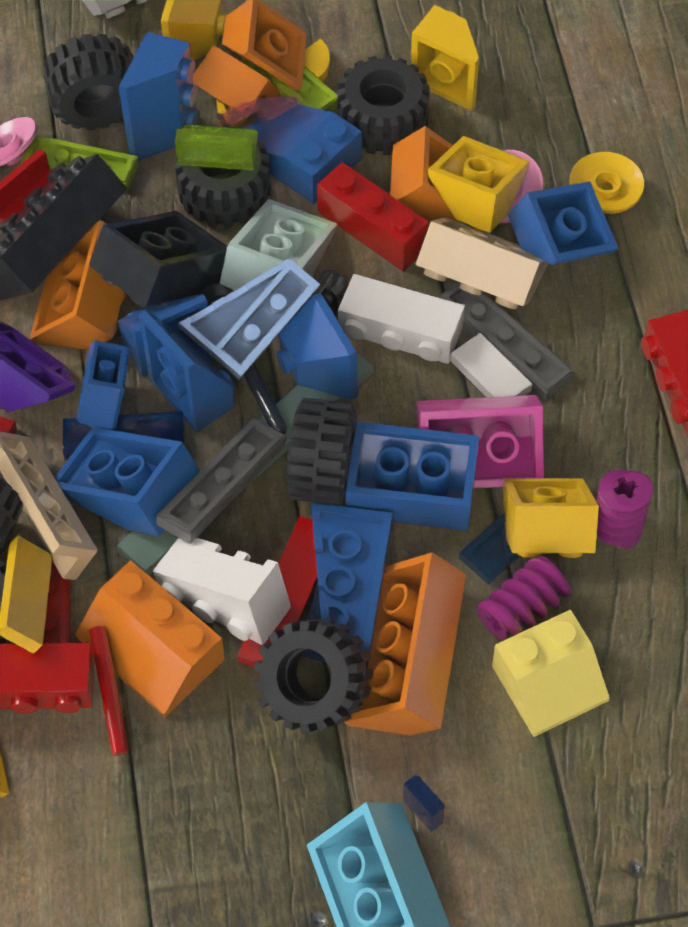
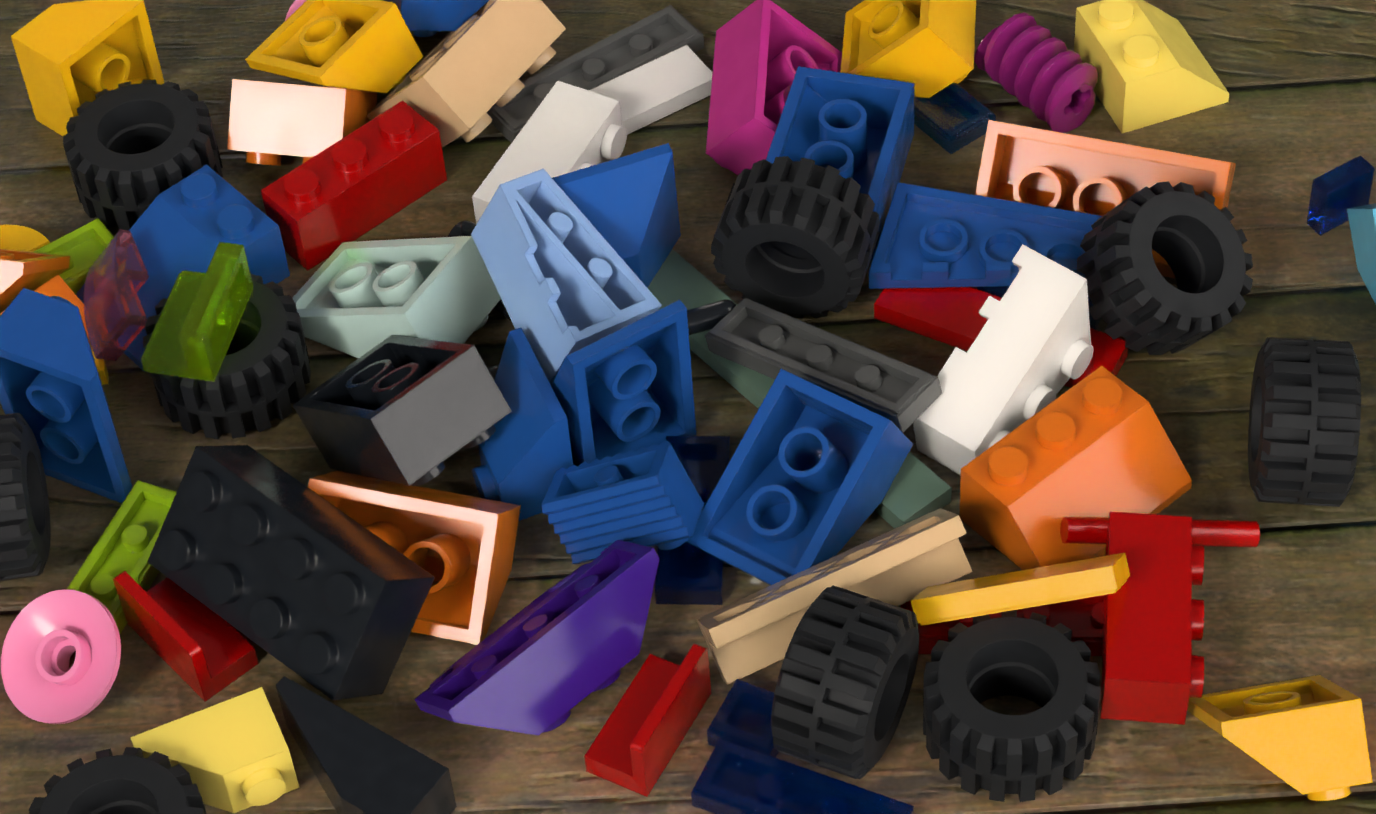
camera: 80 degrees left, 10 degrees down
none -> black tyre [1248,337,1361,507]

